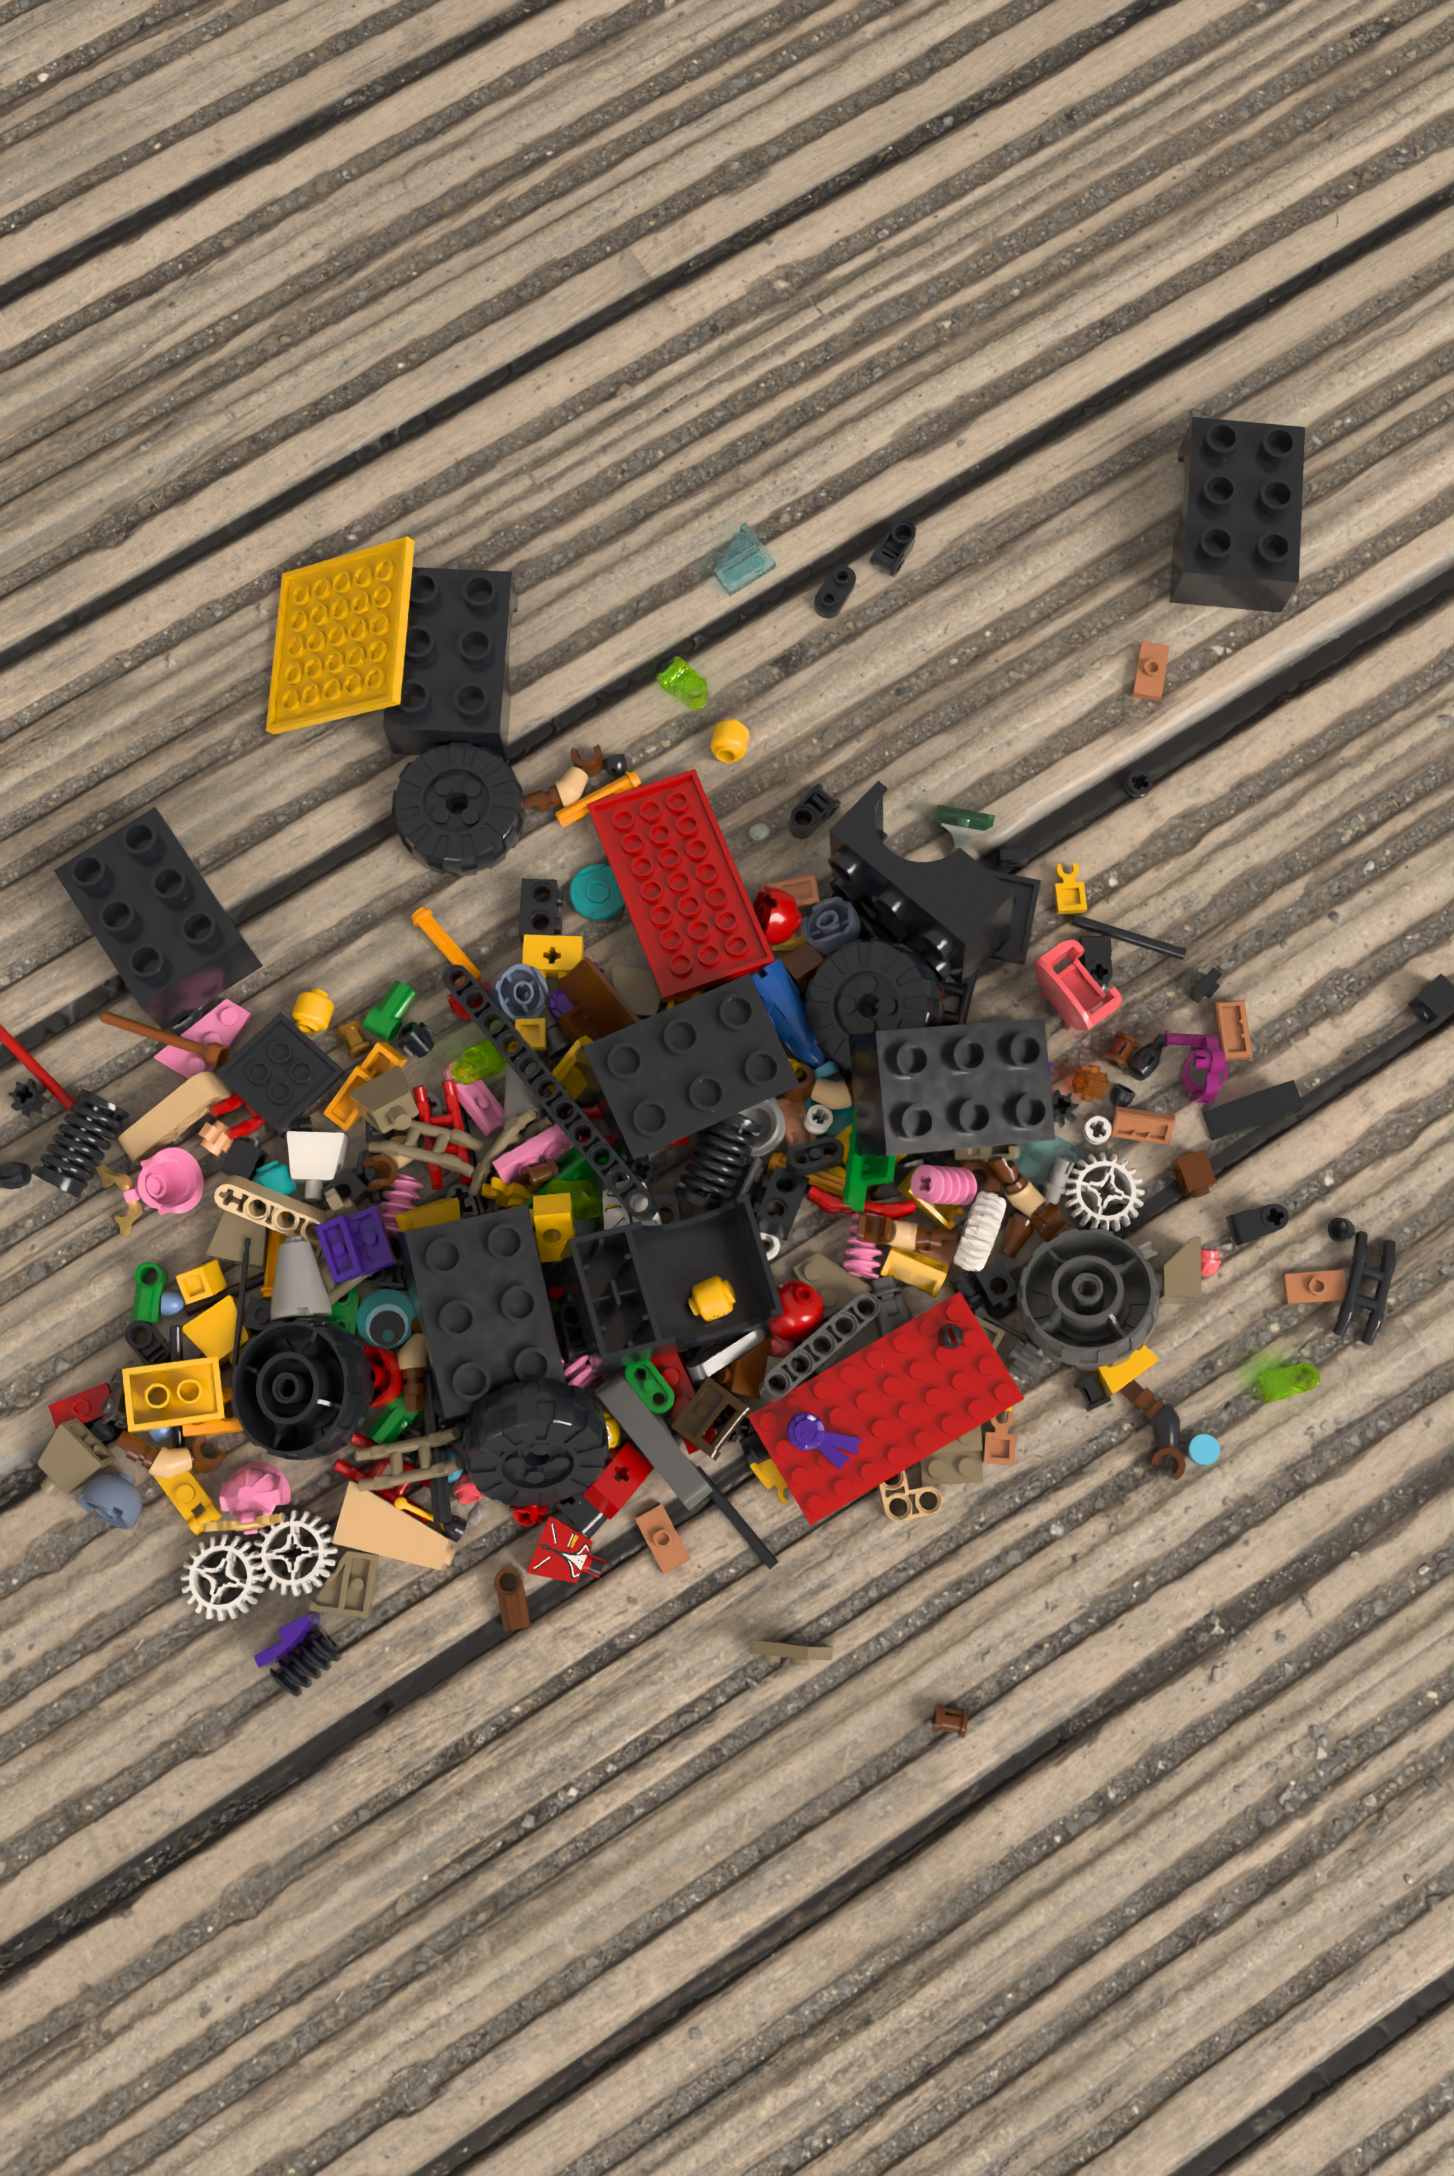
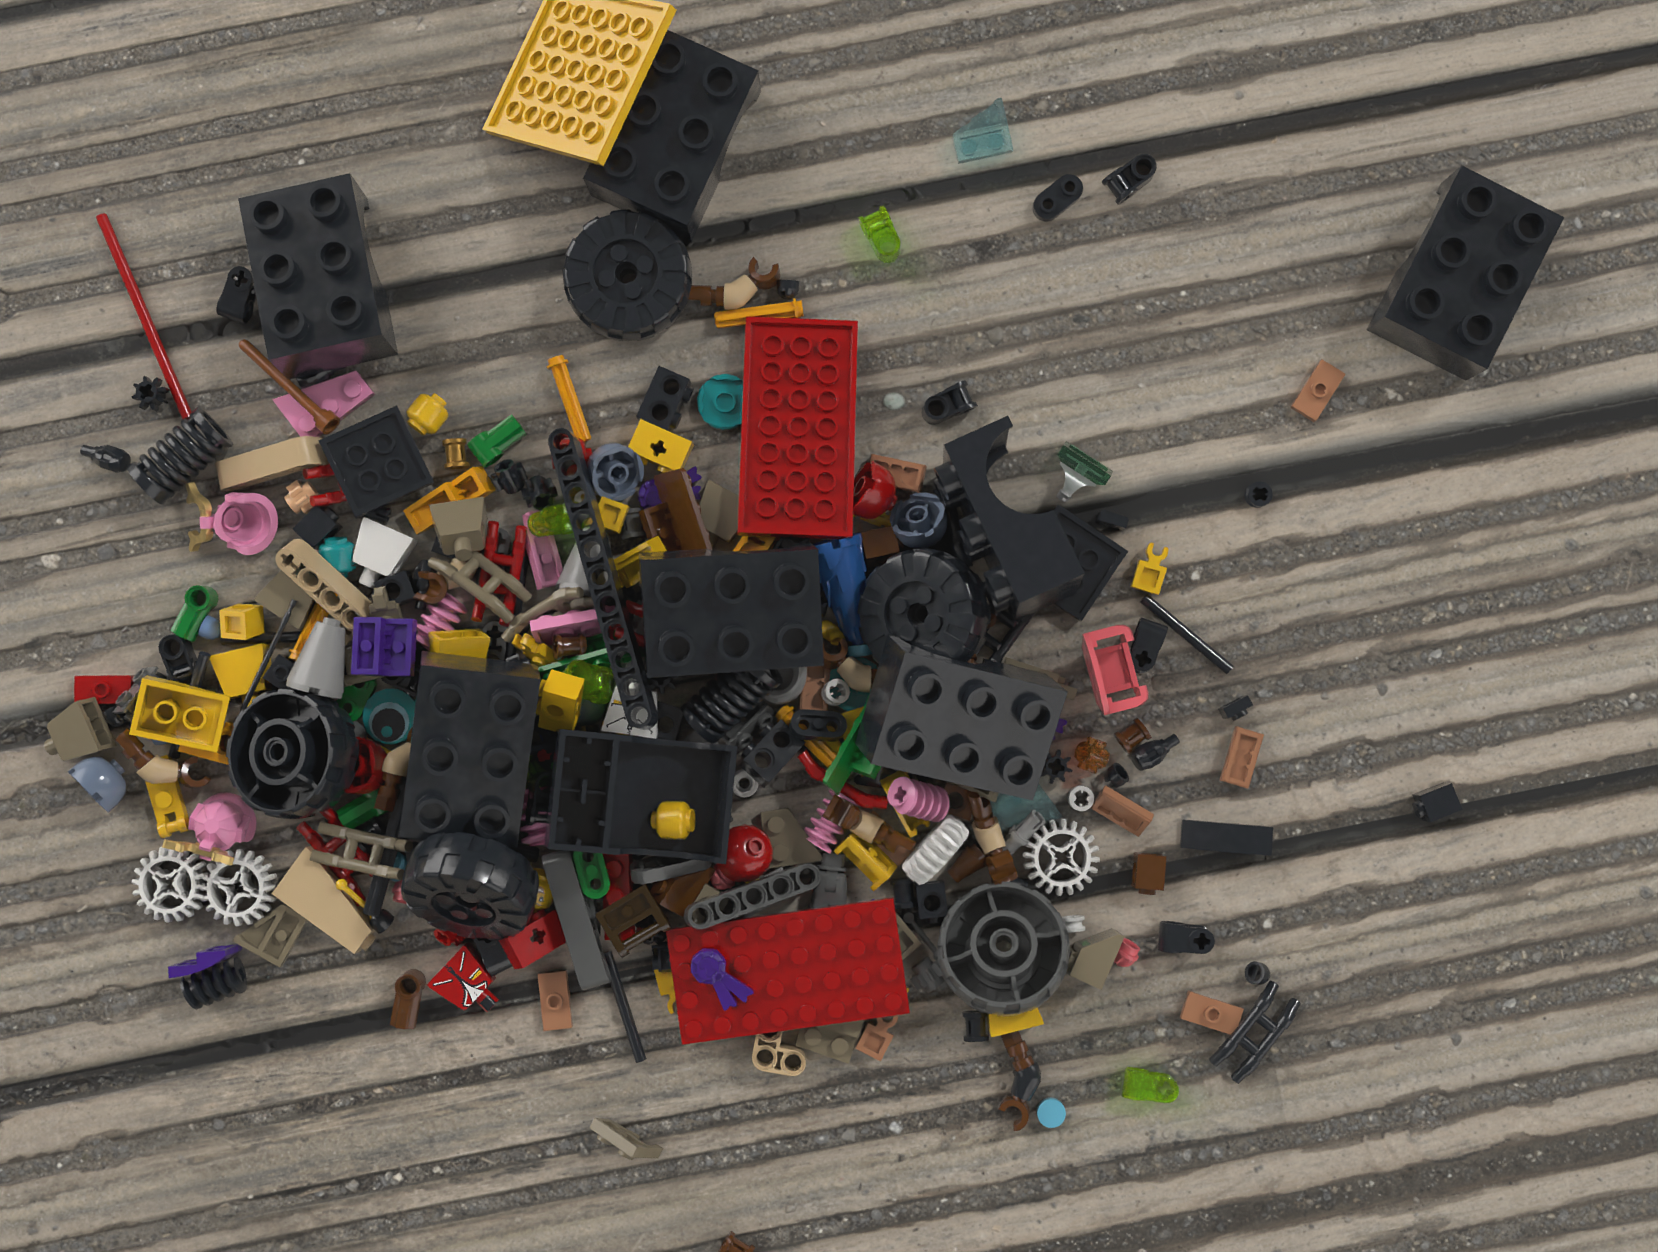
camera: 25 degrees right, 10 degrees up
yellow head [710,719,750,763] -> none
black hinge [938,1324,963,1349] -> none
magenta piece [1164,1030,1228,1103] -> none
none -> black piece [216,266,256,324]
none -> black gear [521,475,558,510]

